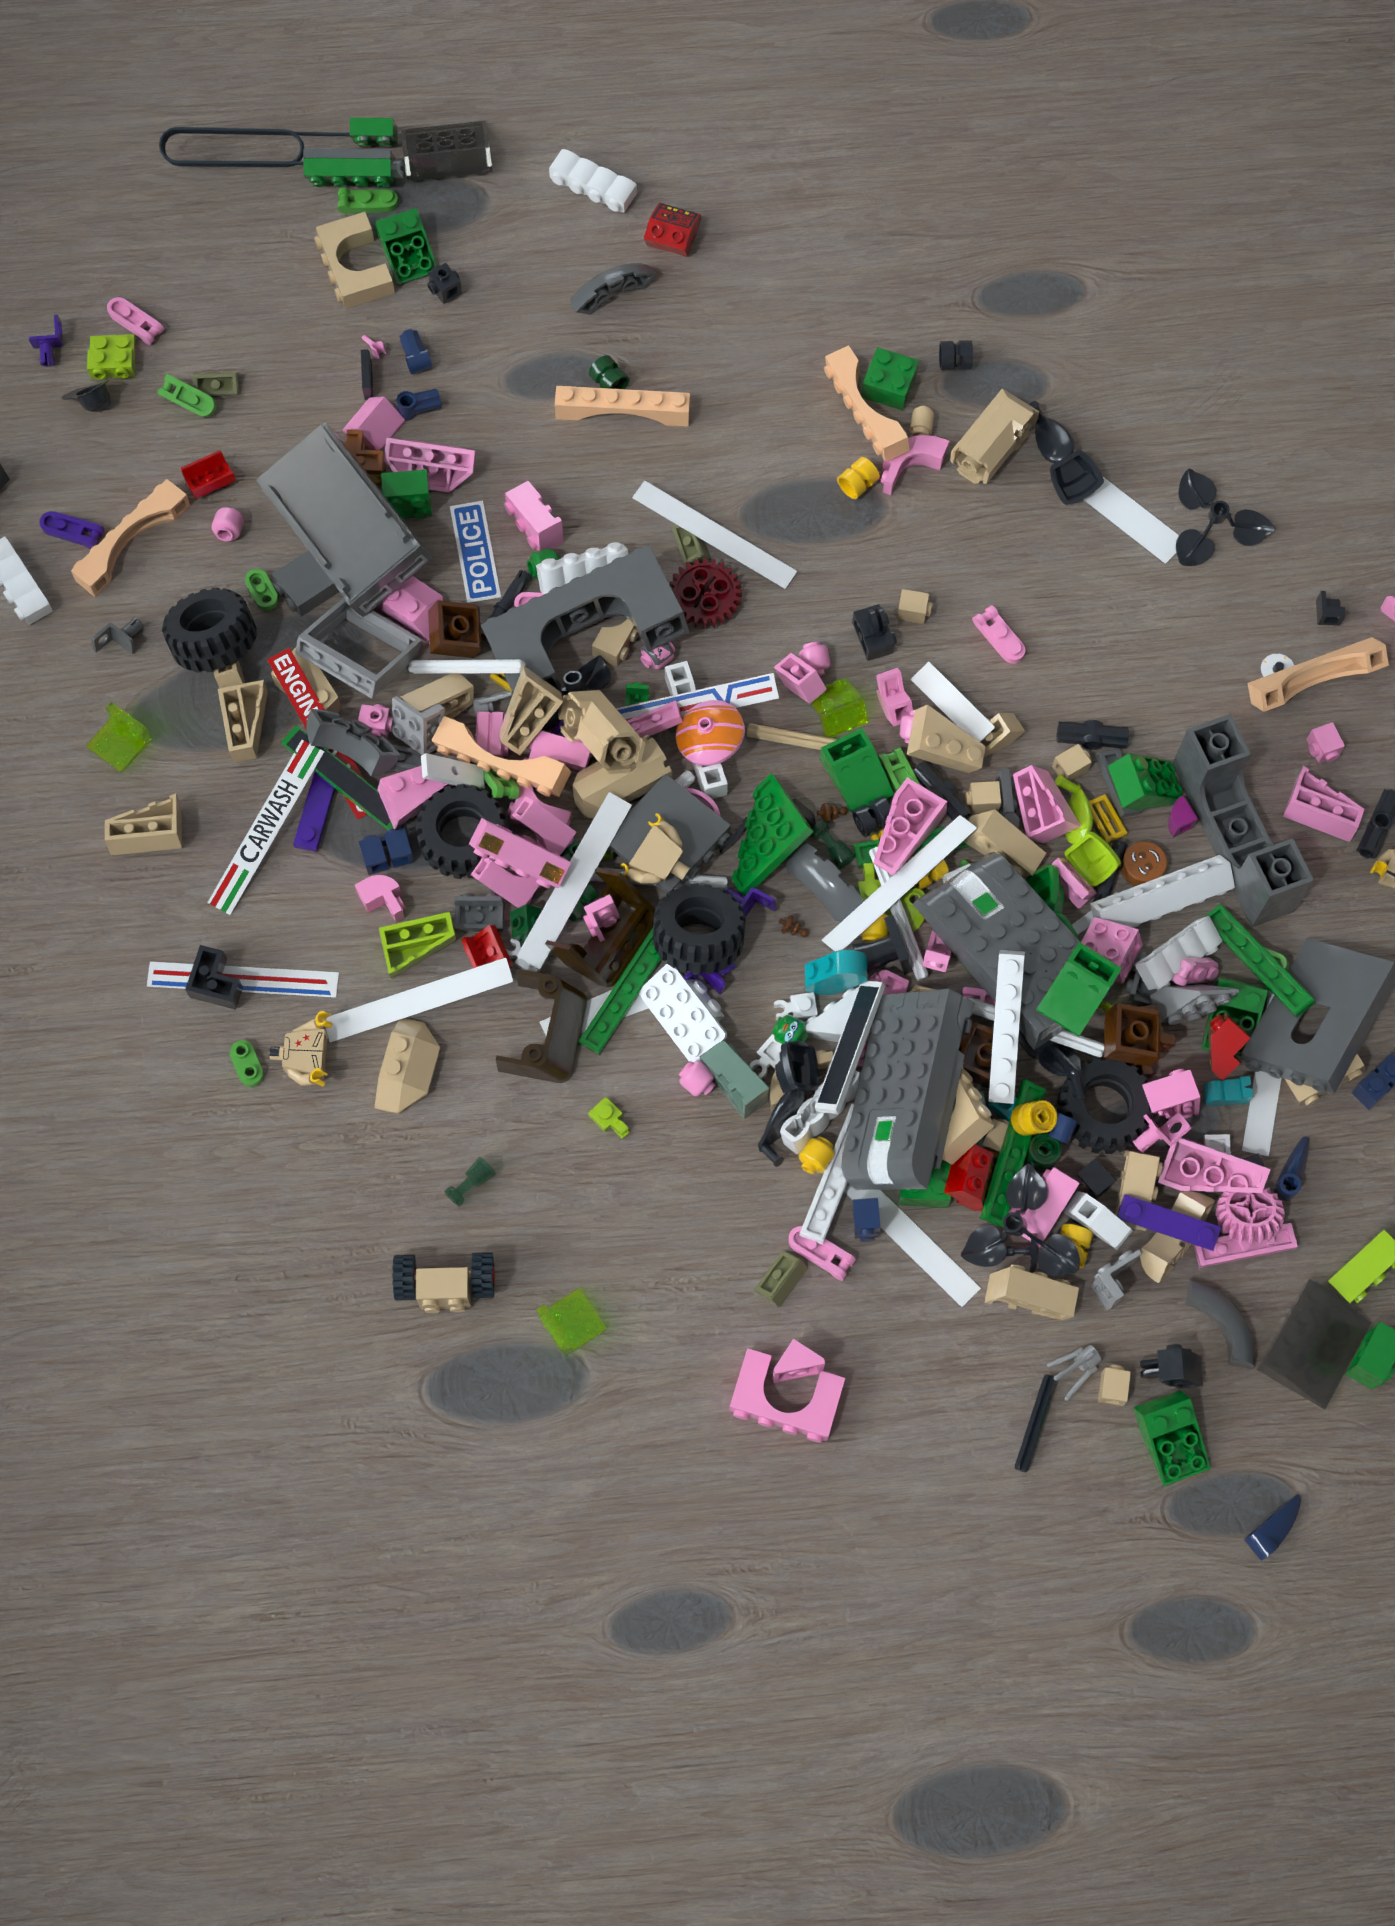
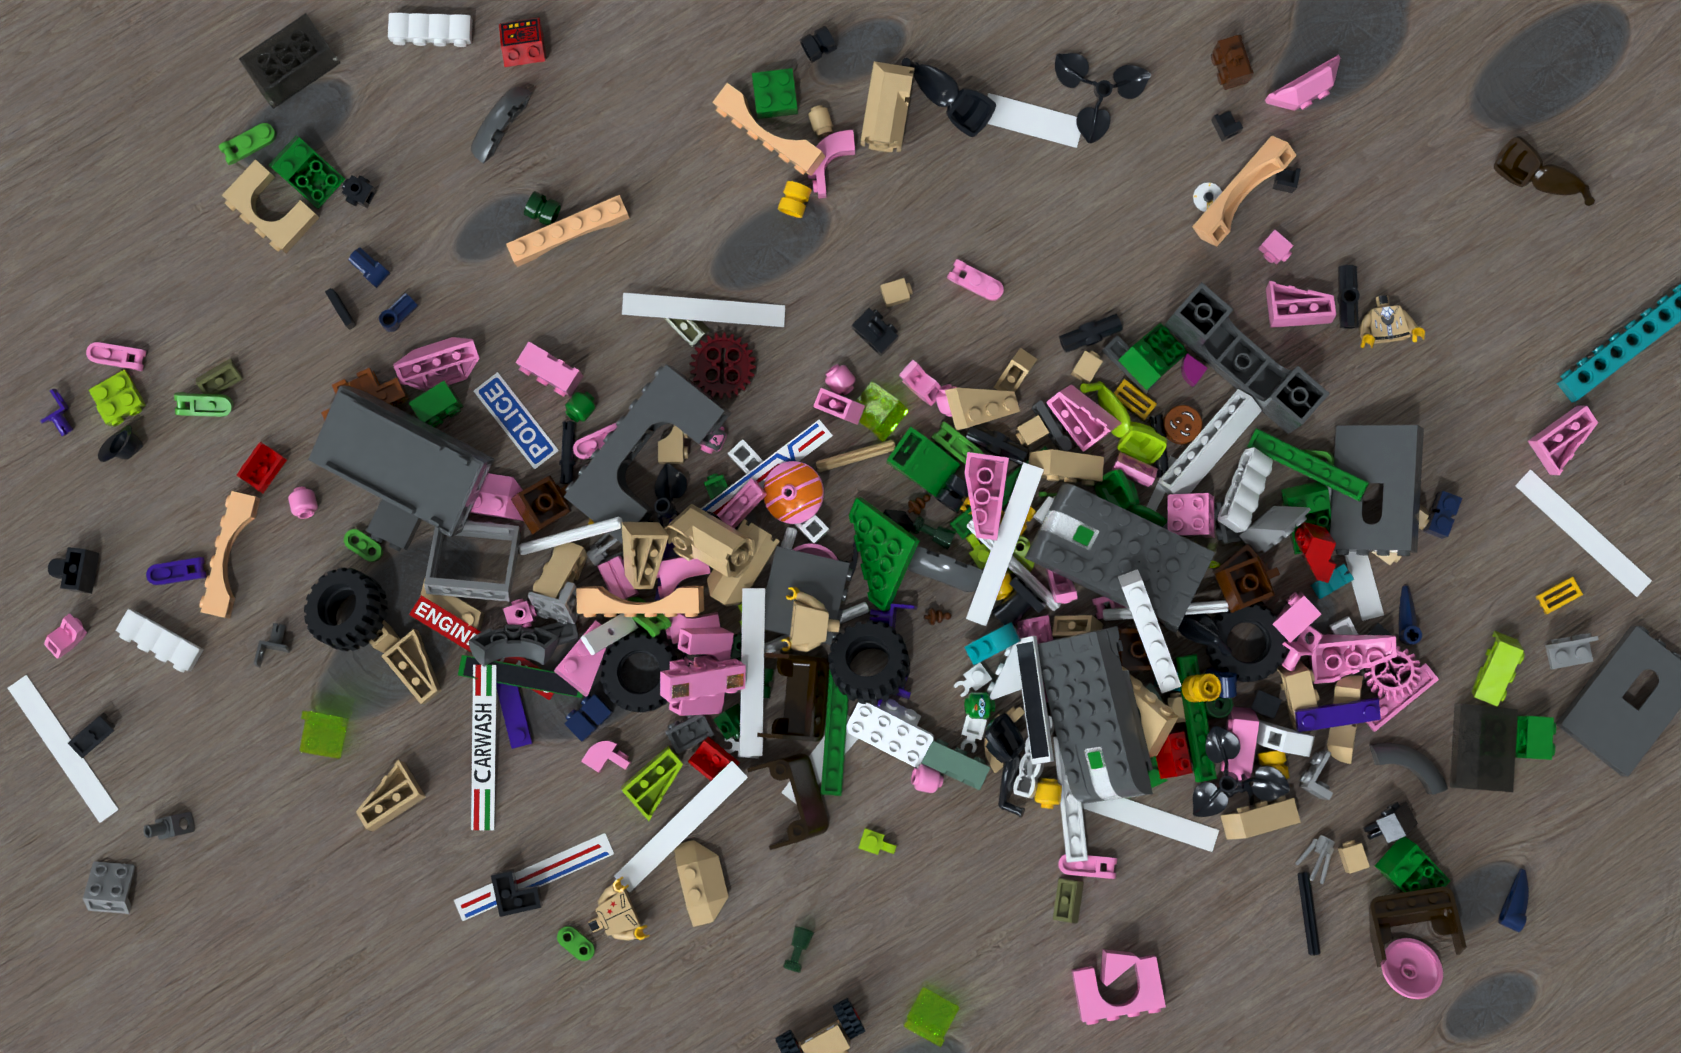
camera: 25 degrees left, 15 degrees up
piece [159,118,404,188] -> none
bright pink slope [343,397,405,451] -> none
bright pink hand [362,335,387,359] -> none
white brick [536,542,628,595] -> none
bright pink bracket [583,894,620,942] -> none
dark blue piece [853,1198,880,1242] -> none
white sticker [911,662,995,742] -> none
green slope [1036,942,1122,1037] -> none
bright pink plate [1172,957,1219,986] -> none
none -> reddish brown hinge [1211,35,1254,90]
none -> black panel [1273,168,1301,193]
none -> dark brown windscreen [1369,887,1467,967]
none -> bright pink dish [1381,938,1443,999]

